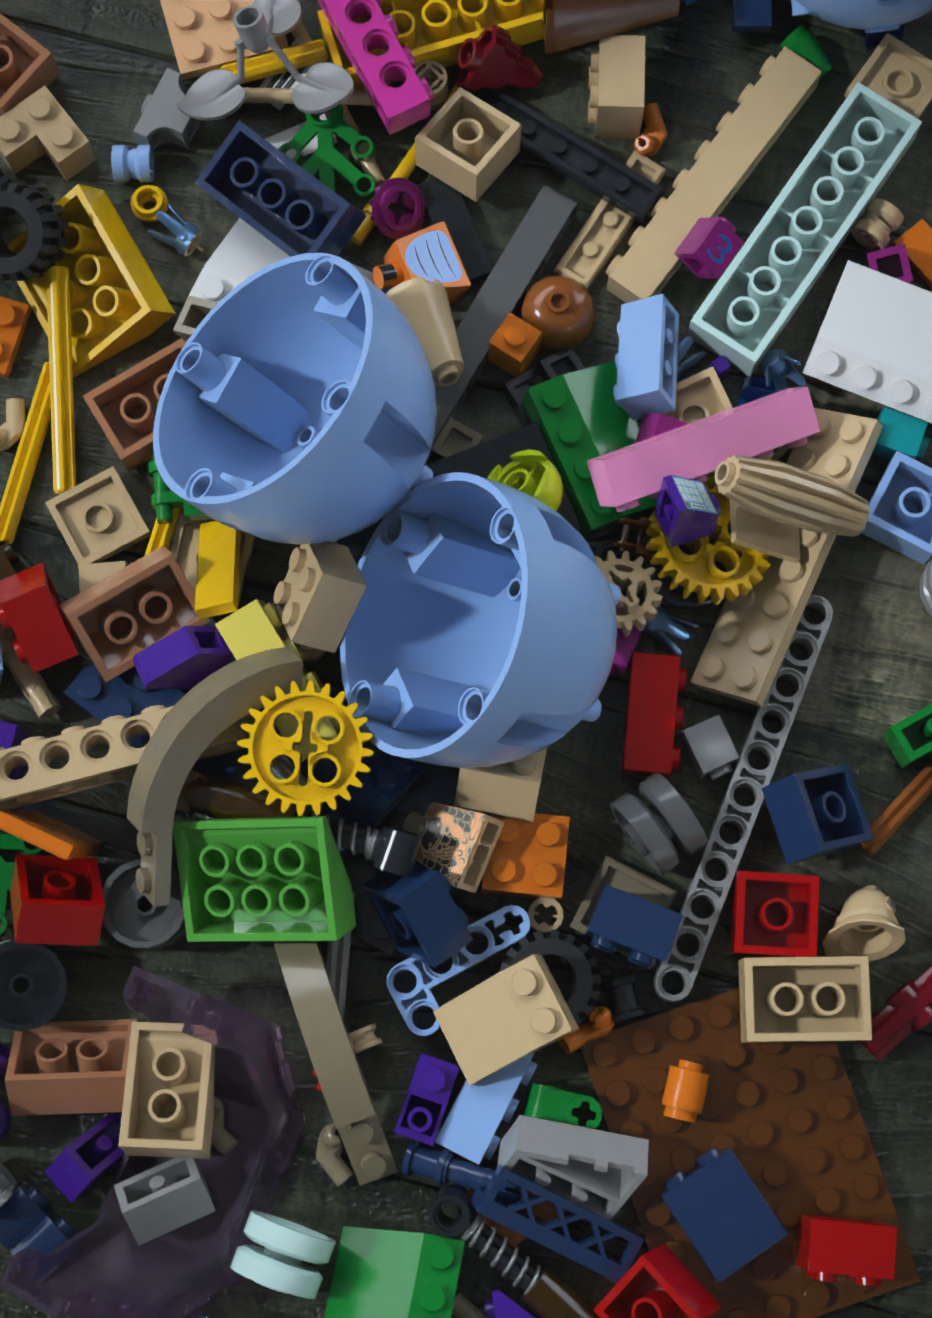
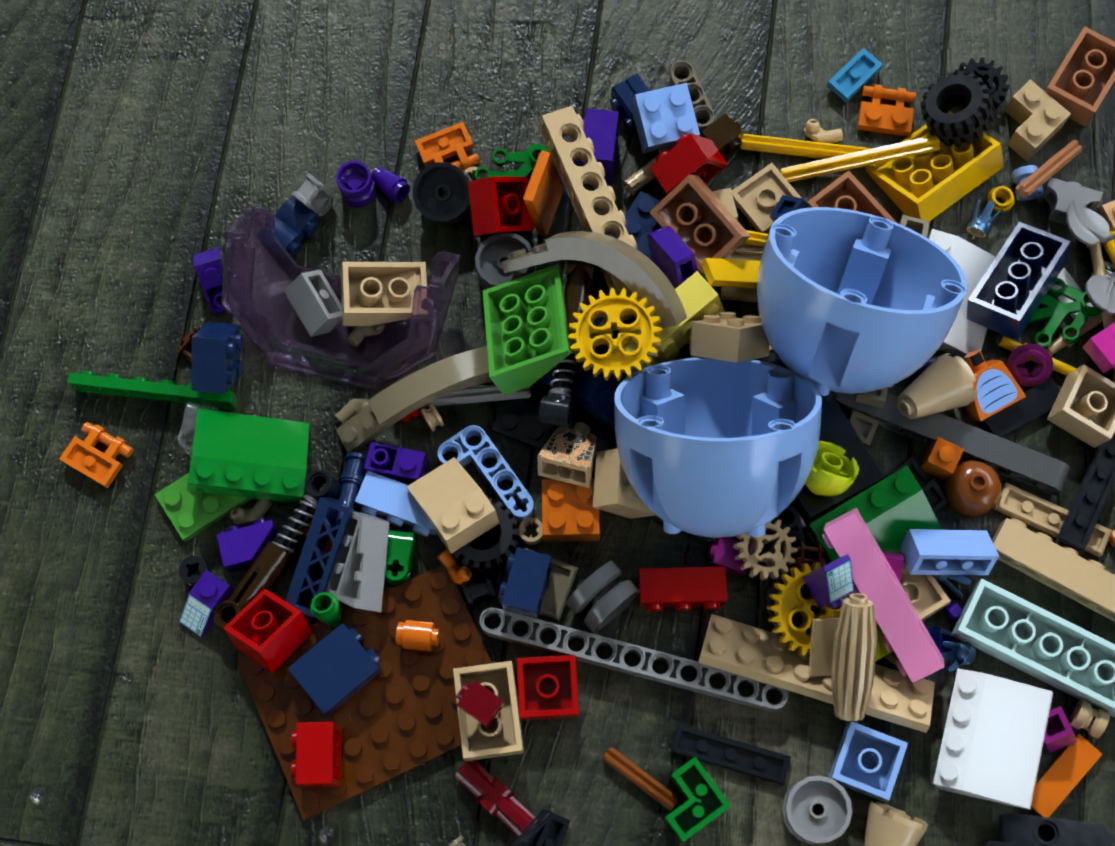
camera: 85 degrees right, 5 degrees down
nougat slope [5,1019,138,1116] -> none
dark purple slope [44,1112,127,1203] -> none
light aqua wheel [230,1210,336,1300] -> none
dark blue brick [363,864,473,968] -> none
flat silver piece [643,606,700,656] -> none
magenta brick [674,217,745,279] -> none
light grey brick [679,715,740,781] -> none
dark blue brick [761,763,874,865] -> none
tan piece [822,885,906,962] -> none
teal brick [871,407,930,461] -> none
none -> green cone [310,592,342,628]
none -> dark red brick [456,680,505,728]
none -> black tile [670,724,791,786]
none -> dark blue tile [769,195,808,222]
none -> nougat axle [1015,140,1082,199]

